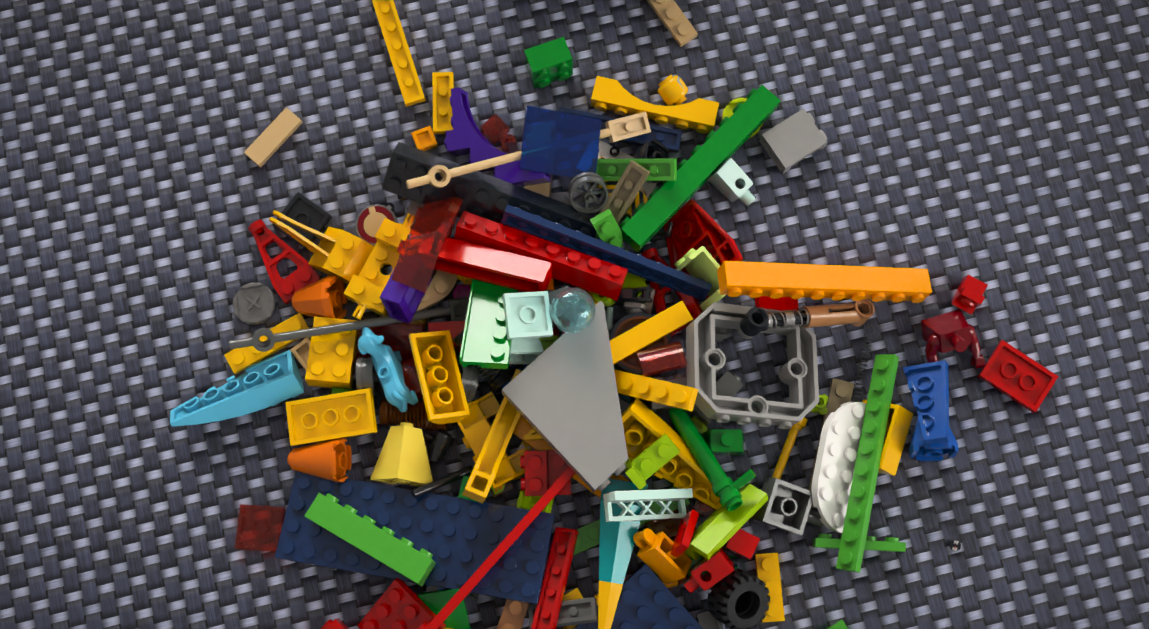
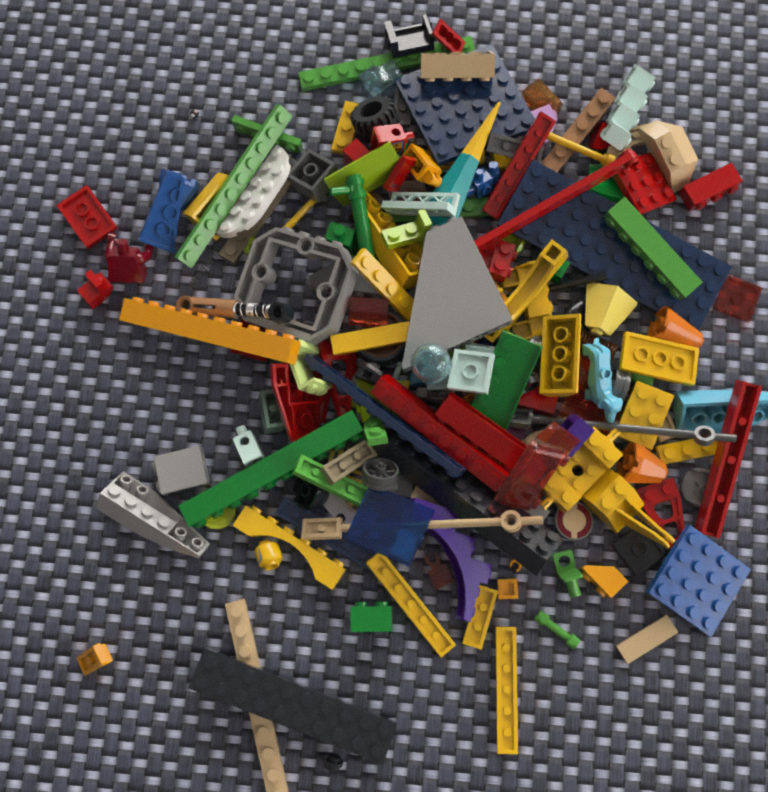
camera: 160 degrees left, 0 degrees up
none -> light grey wedge [96,471,210,558]
none -> sand green brick [258,389,285,434]
none -> yellow tile [365,550,456,658]
none -> blue piece [467,161,500,199]
none -> bright green bar [534,610,581,650]
none -> bright green bracket [552,549,583,597]
none -> light orange slope [579,565,628,598]
none -> plate [645,524,751,637]
none -> red tile [694,380,762,539]

